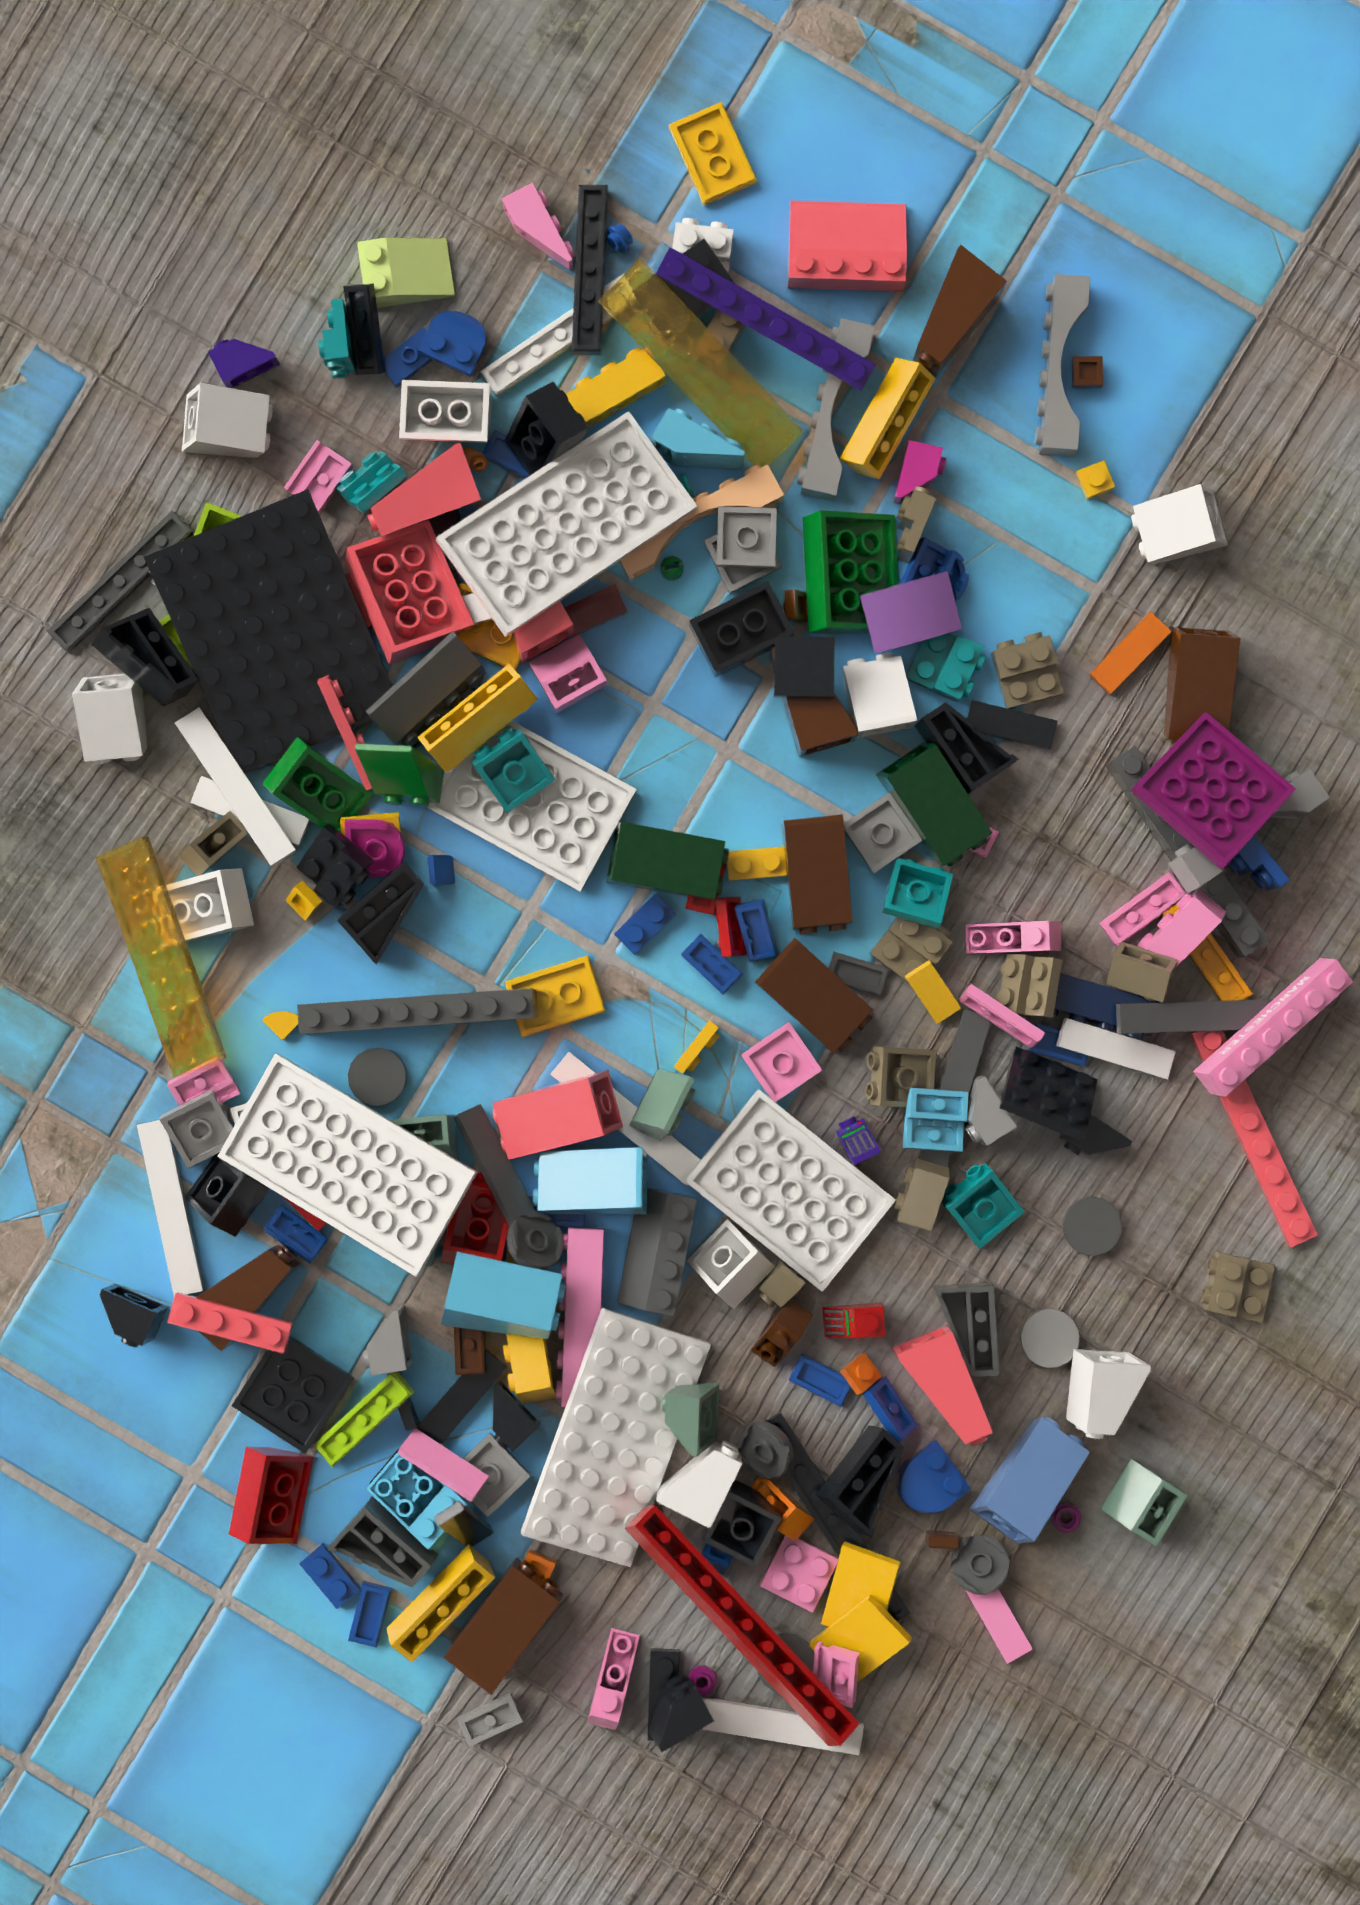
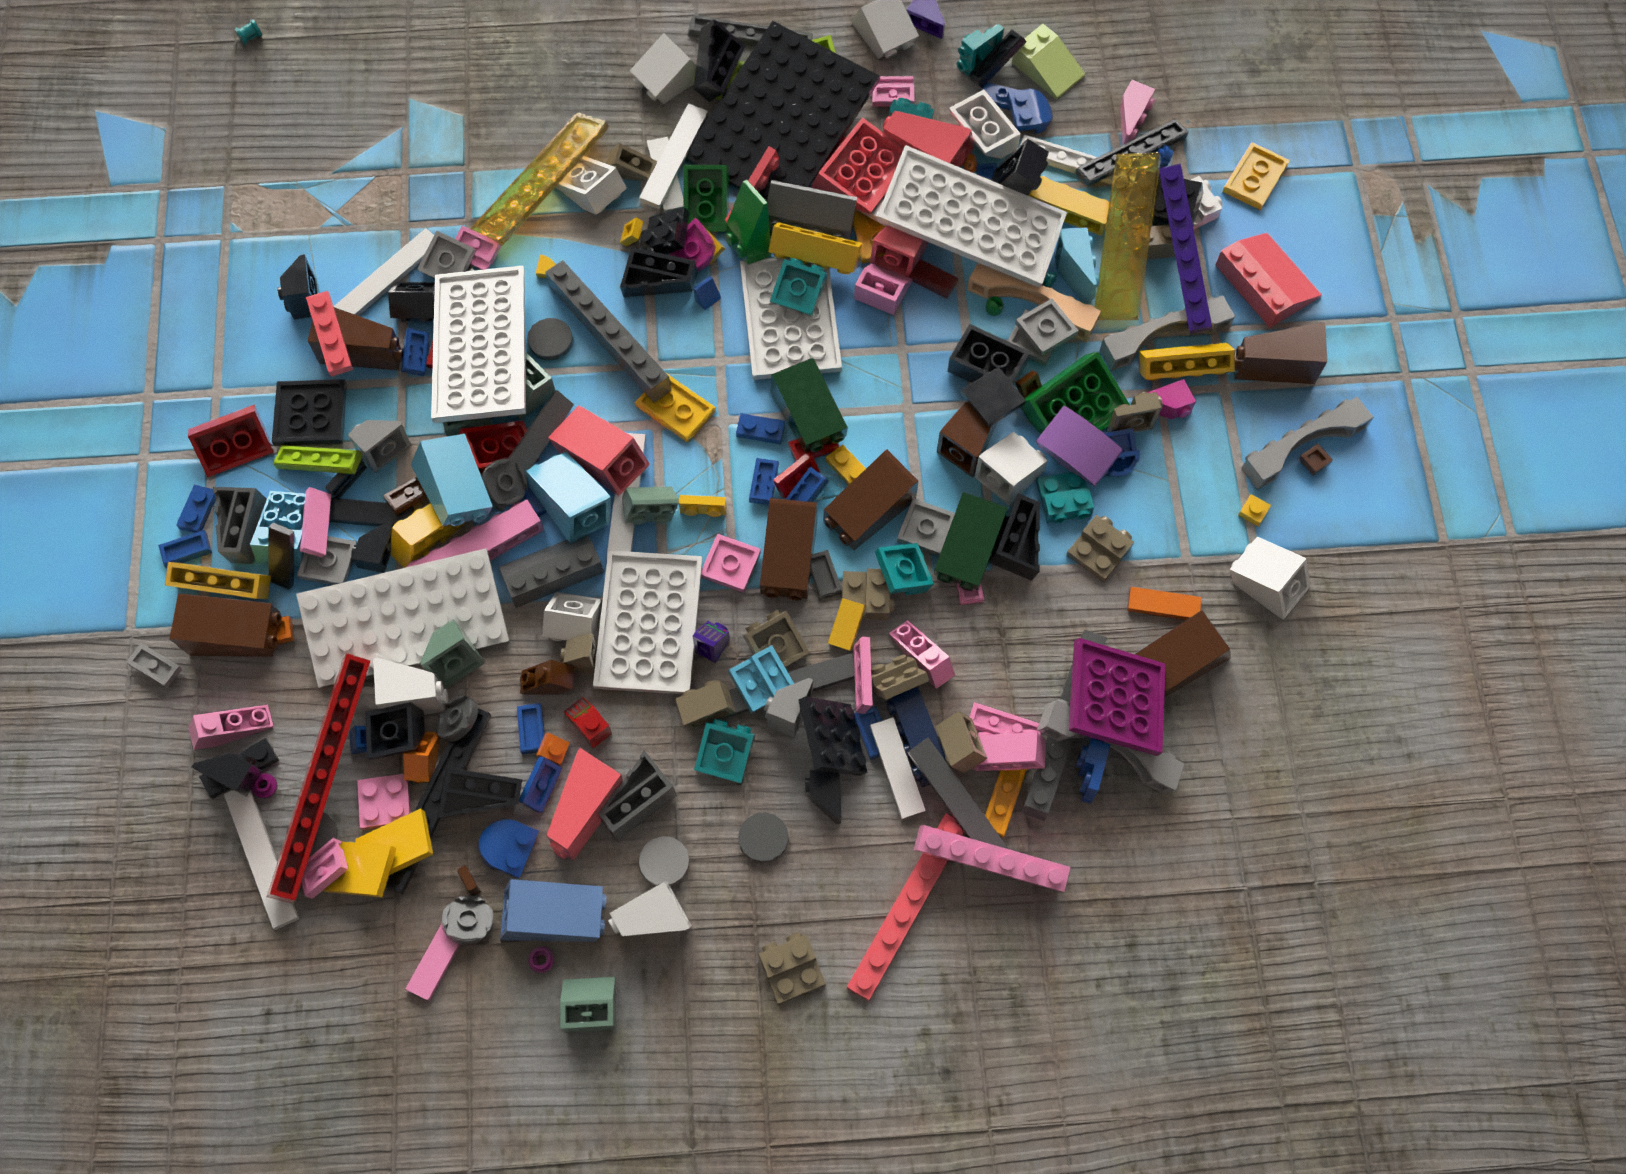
camera: 50 degrees right, 20 degrees down
black tile [967,700,1057,750] -> none

